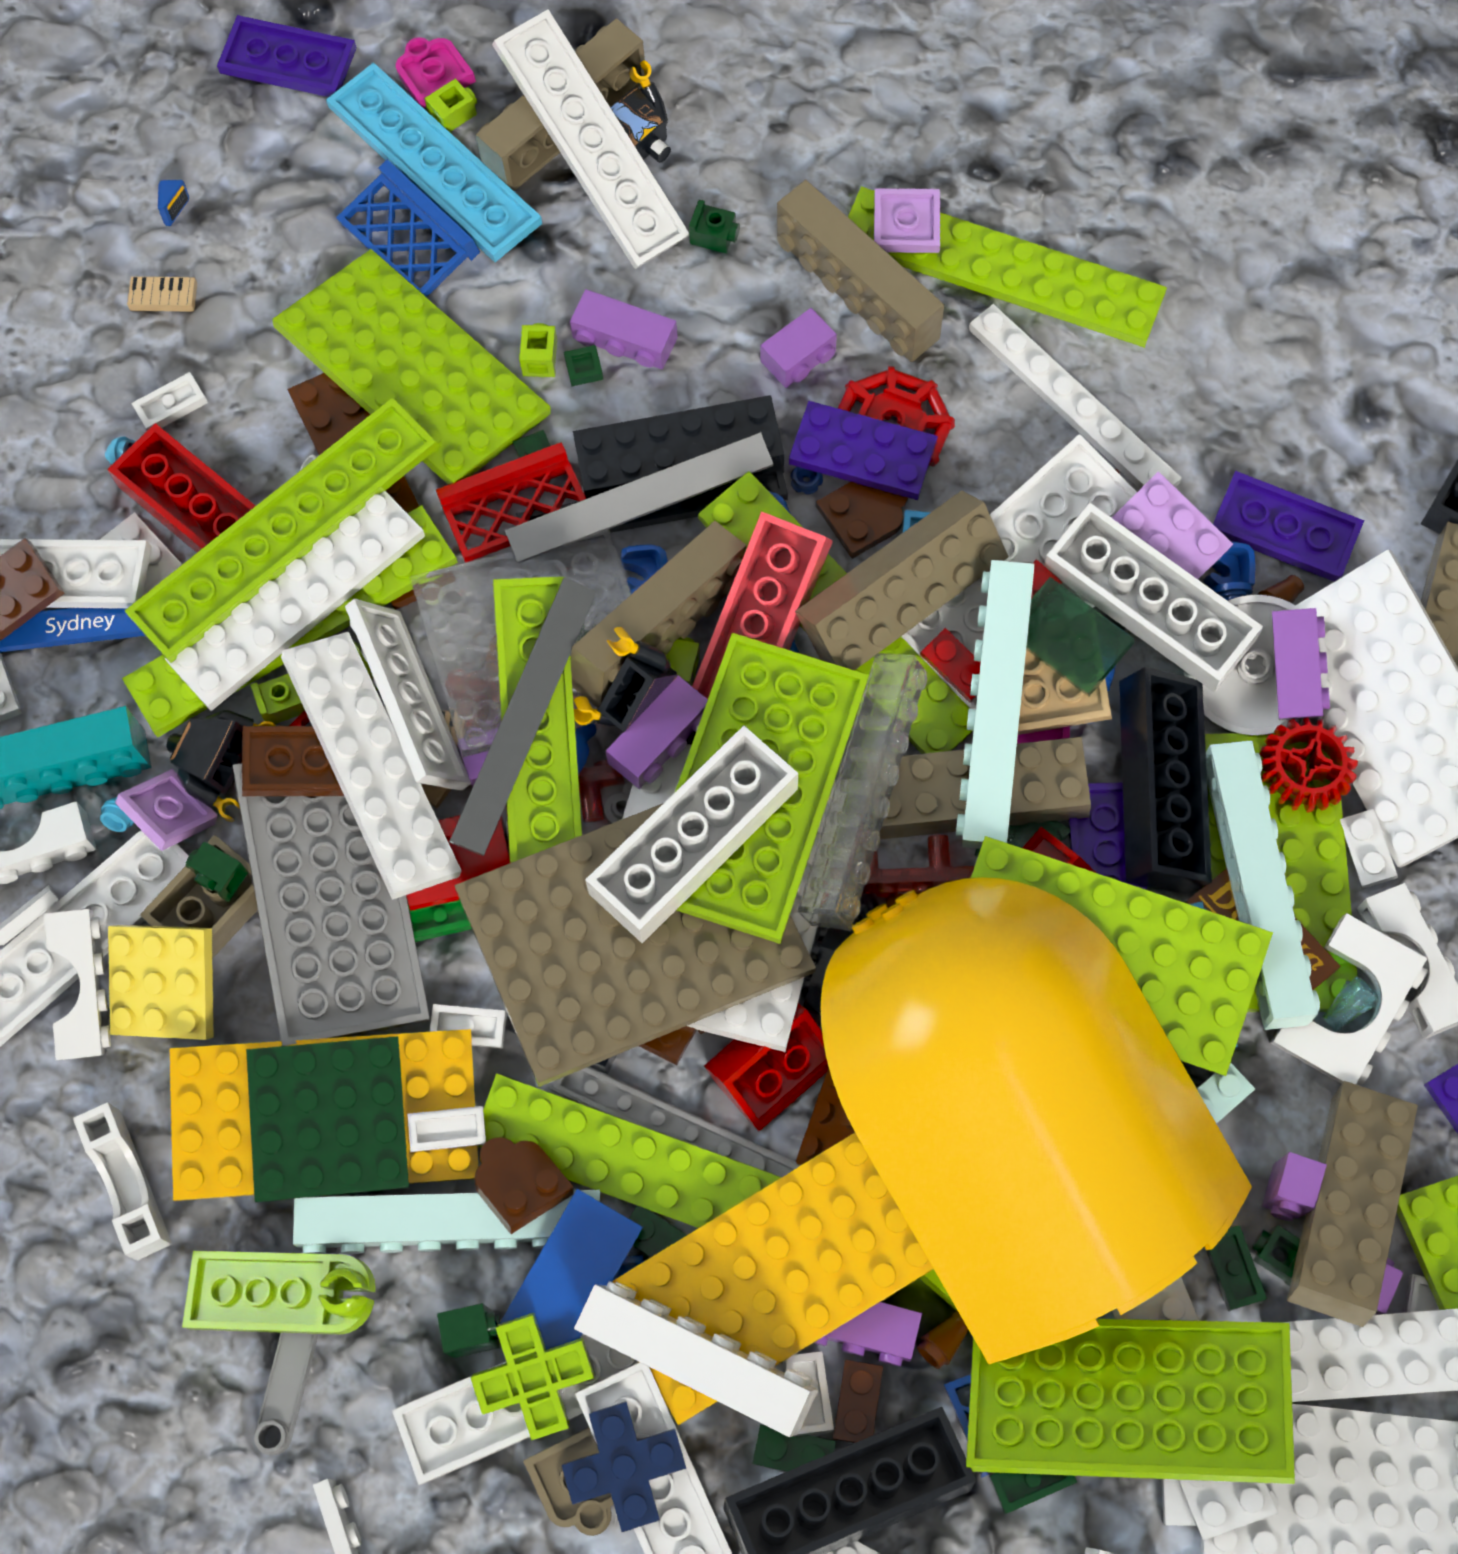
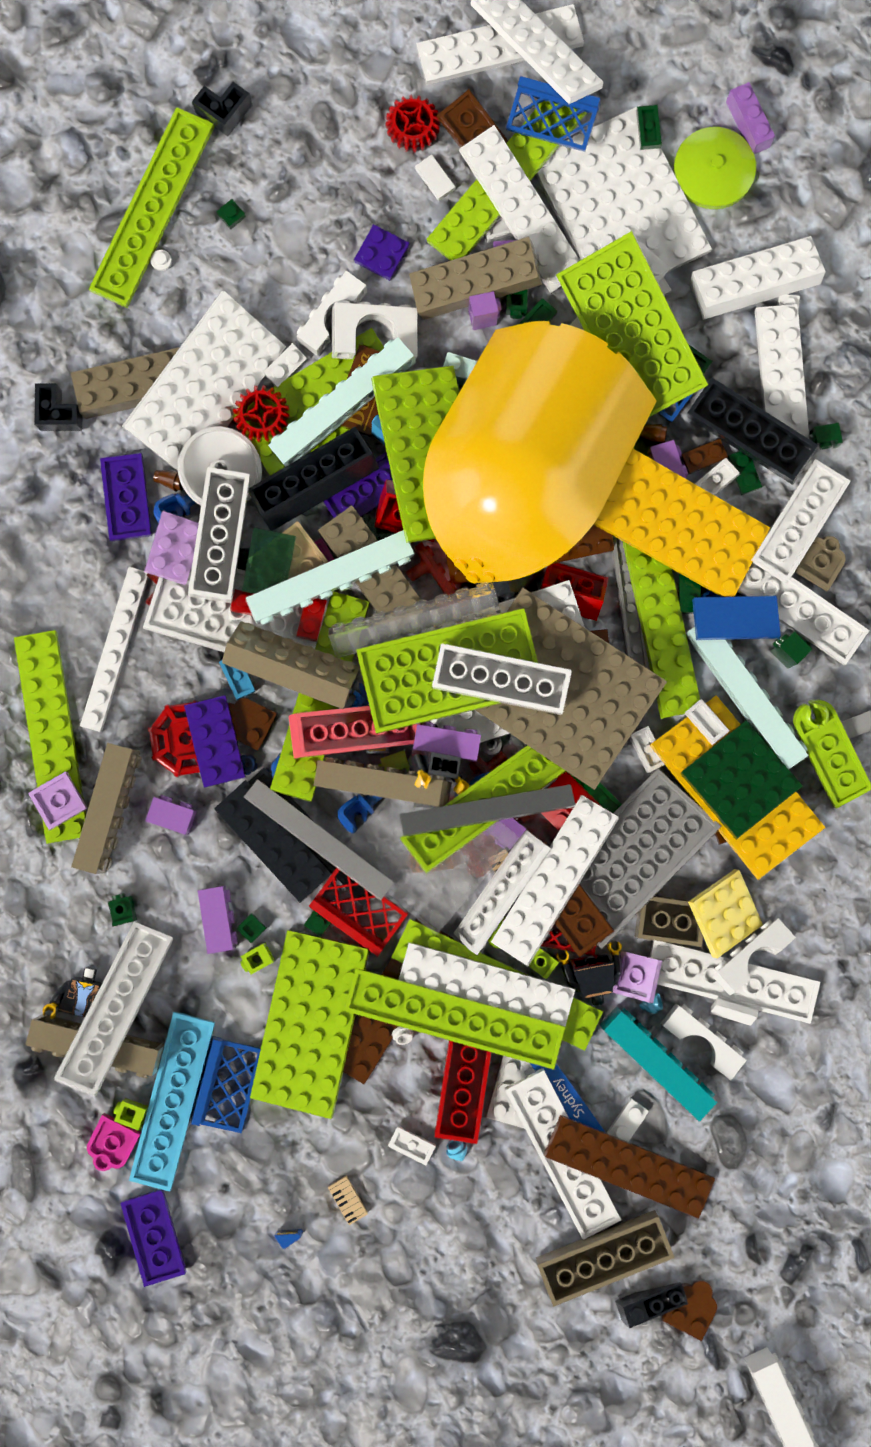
camera: 125 degrees left, 15 degrees up
white arch [73,1102,172,1261] -> none
dark green brick [186,841,248,902] -> none
lime plate [470,1313,595,1441] -> none
reddish brown plate [475,1137,574,1234] -> none
dark blue plate [561,1401,686,1532] -> none
white brick [574,1281,818,1437] -> none
medium lavender brick [1272,608,1330,720] -> none
clear light blue cone [1323,976,1378,1031] -> none

